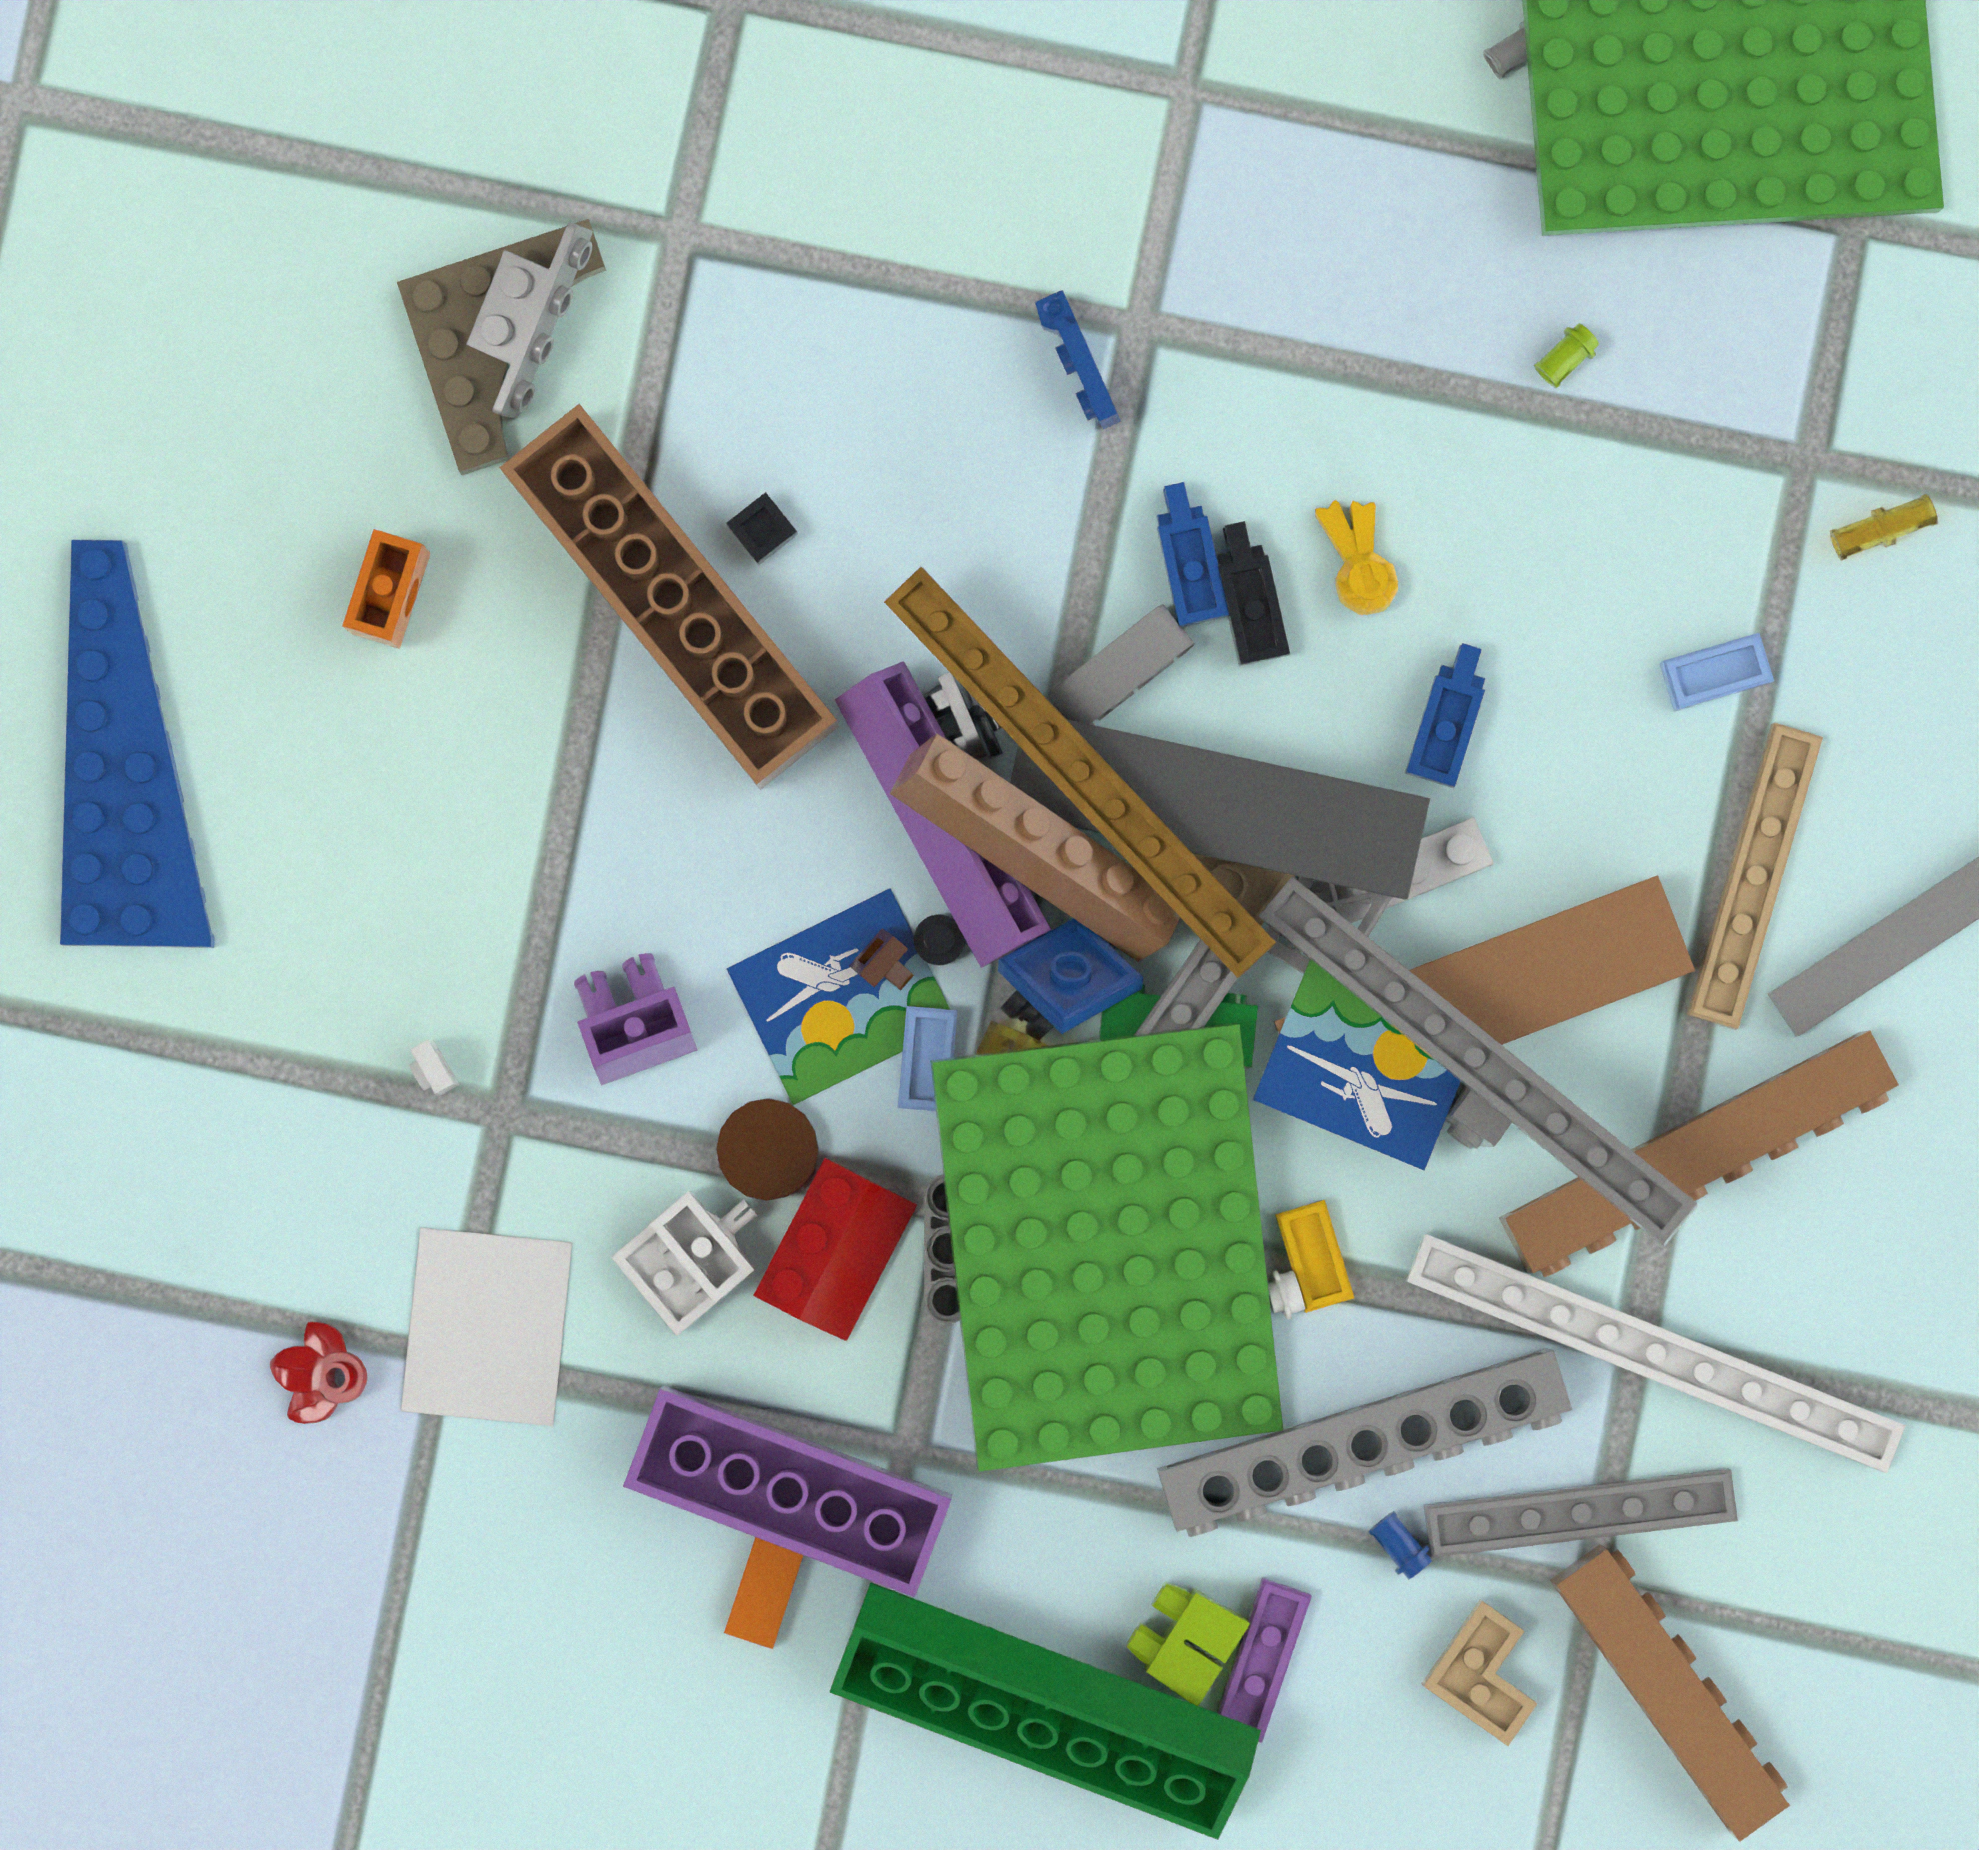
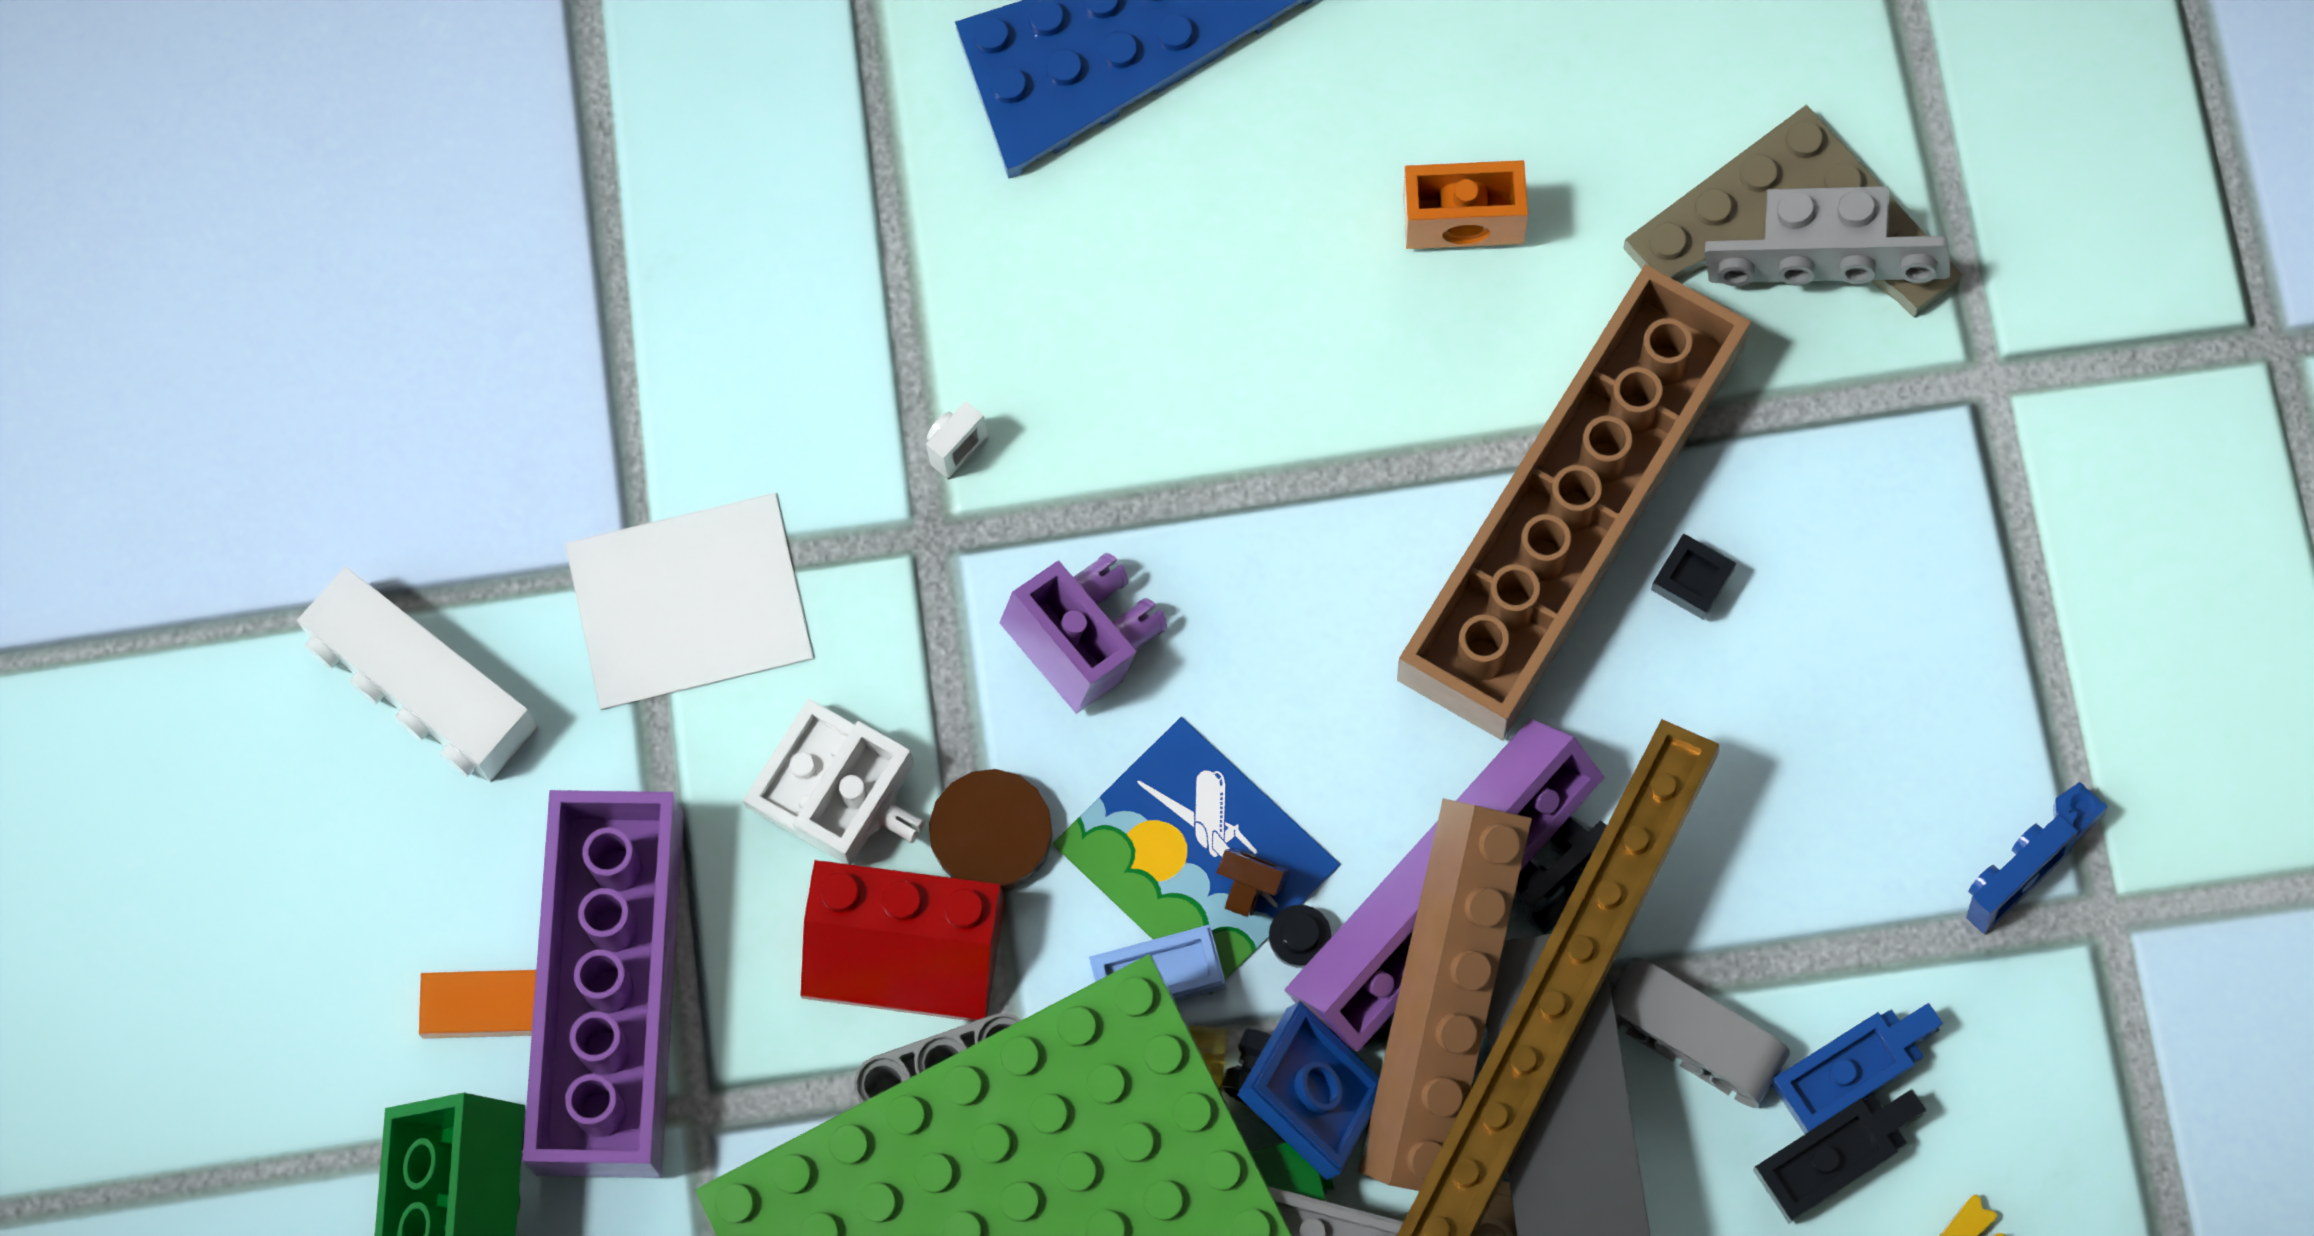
camera: 75 degrees right, 15 degrees down
red plate [270,1322,368,1424] -> none
none -> white brick [297,566,538,782]

